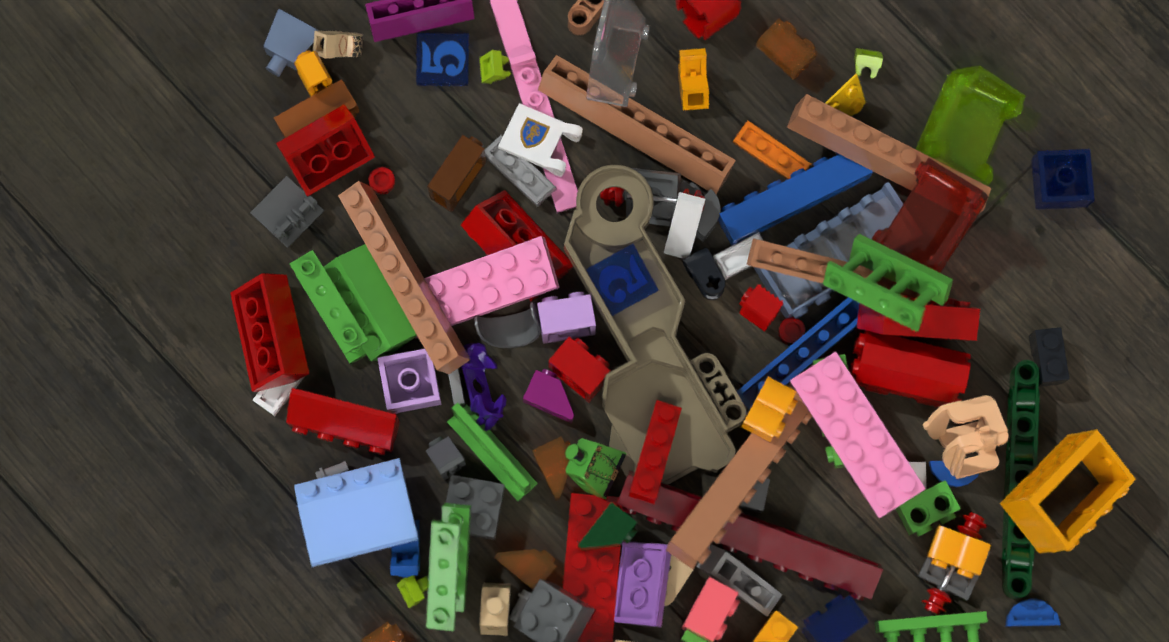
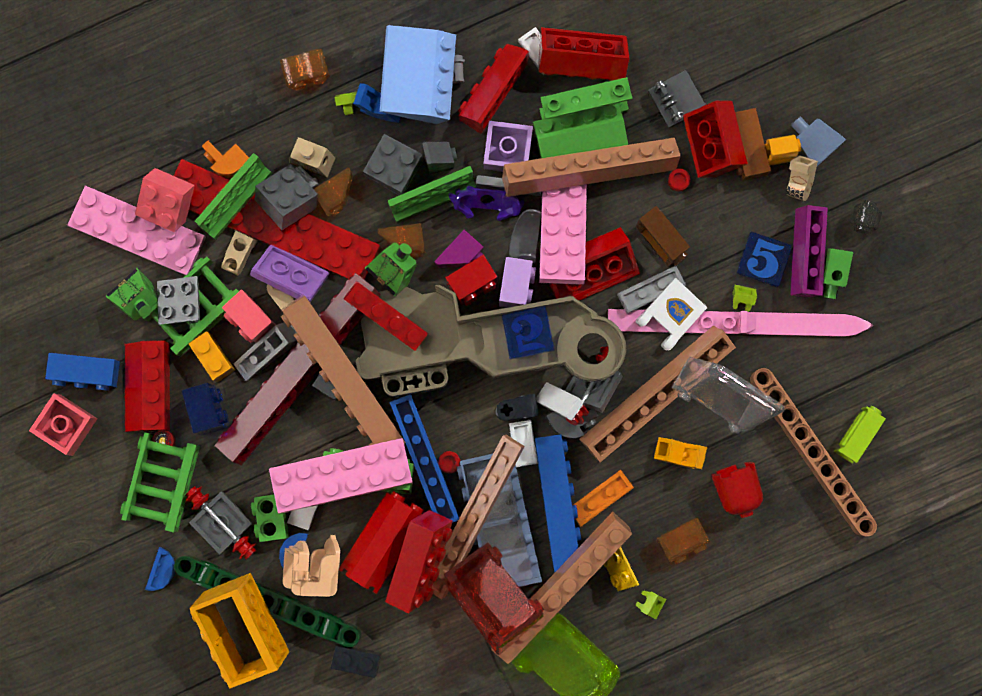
camera: 115 degrees right, 5 degrees up
bright green fence [426,503,471,631] -> none
dark green slope [578,502,638,551] -> none
red brick [739,284,783,332] -> none
light orange brick [741,377,798,442] -> none
bright green fence [823,234,953,331] -> none
light orange brick [927,526,991,579] -> none

